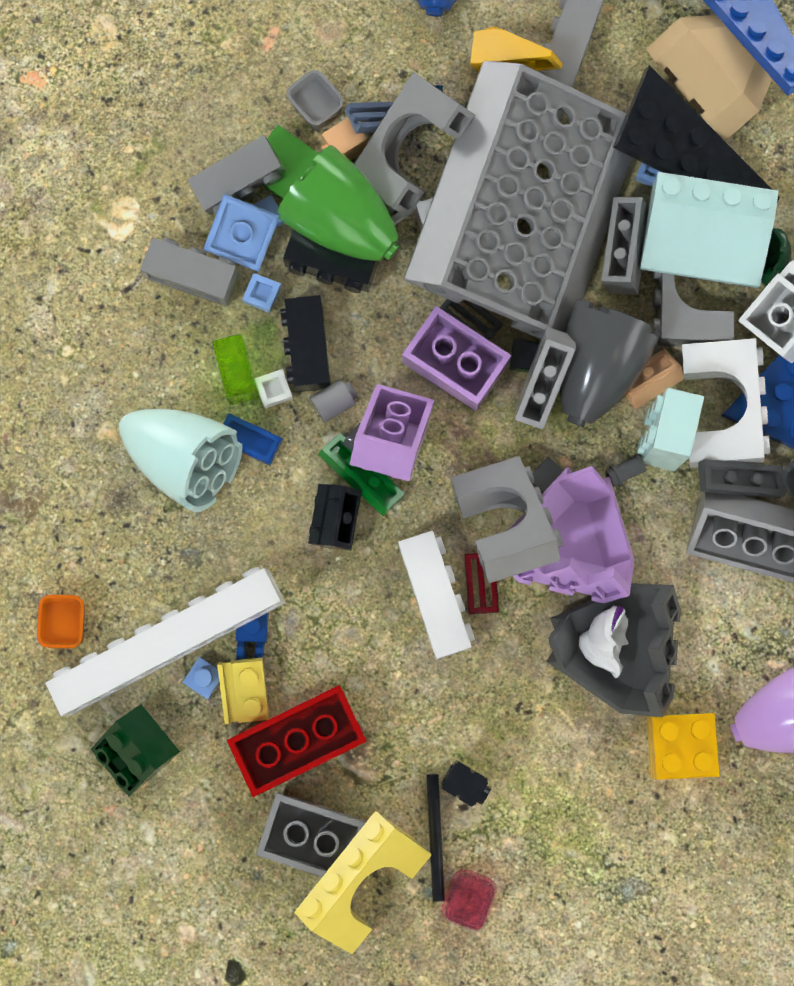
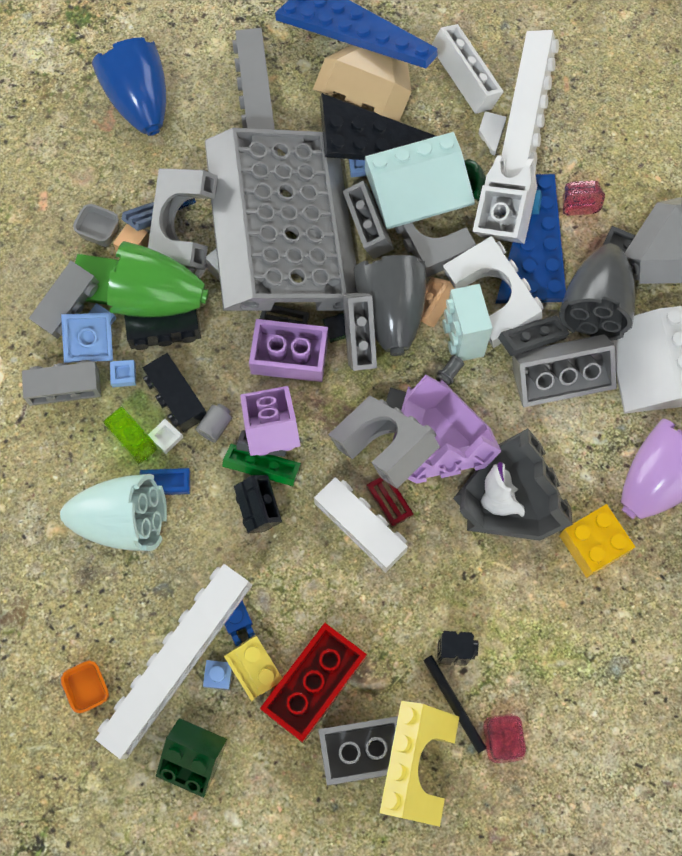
camera: 30 degrees left, 10 degrees down
yellow slope [470,27,563,73] -> none

